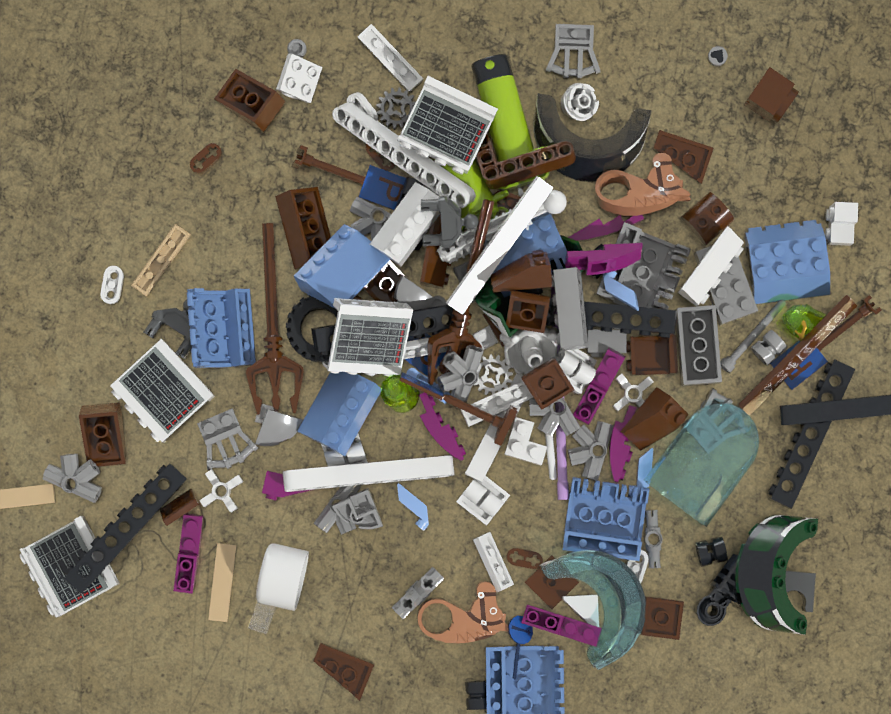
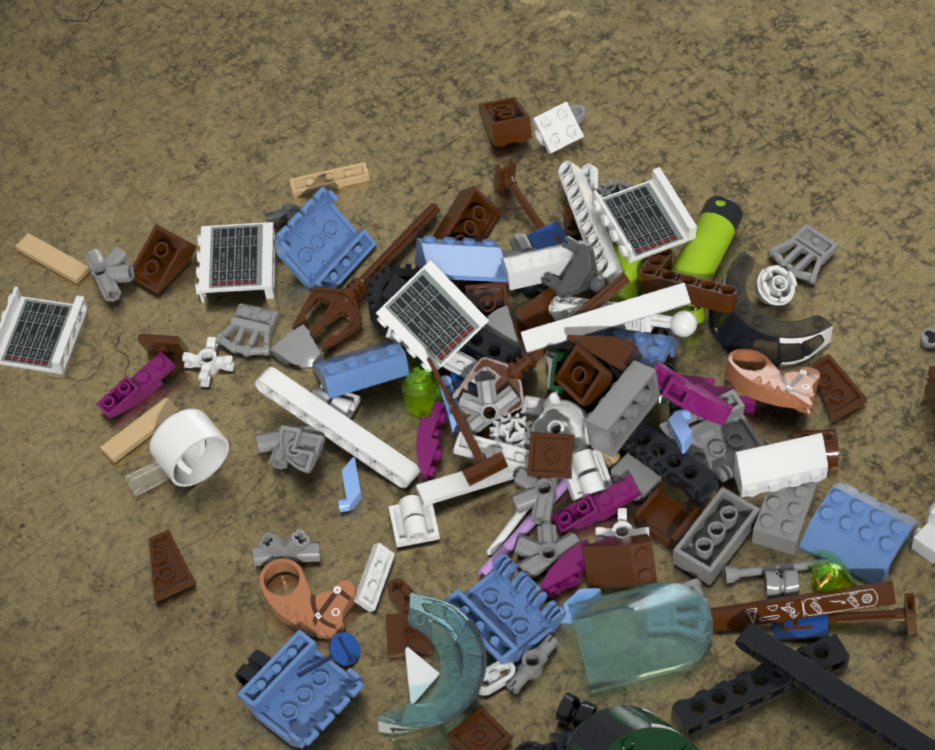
camera: 45 degrees right, 30 degrees down
black brick [64,464,187,595] -> none
white plate [100,266,124,304] -> none
reddish brown beam [190,143,222,174] -> none
magenta slope [262,471,316,500] -> none
white plate [358,24,423,93] -> none
white brick [504,417,547,466] -> none
magenta slope [521,605,602,647] -> none

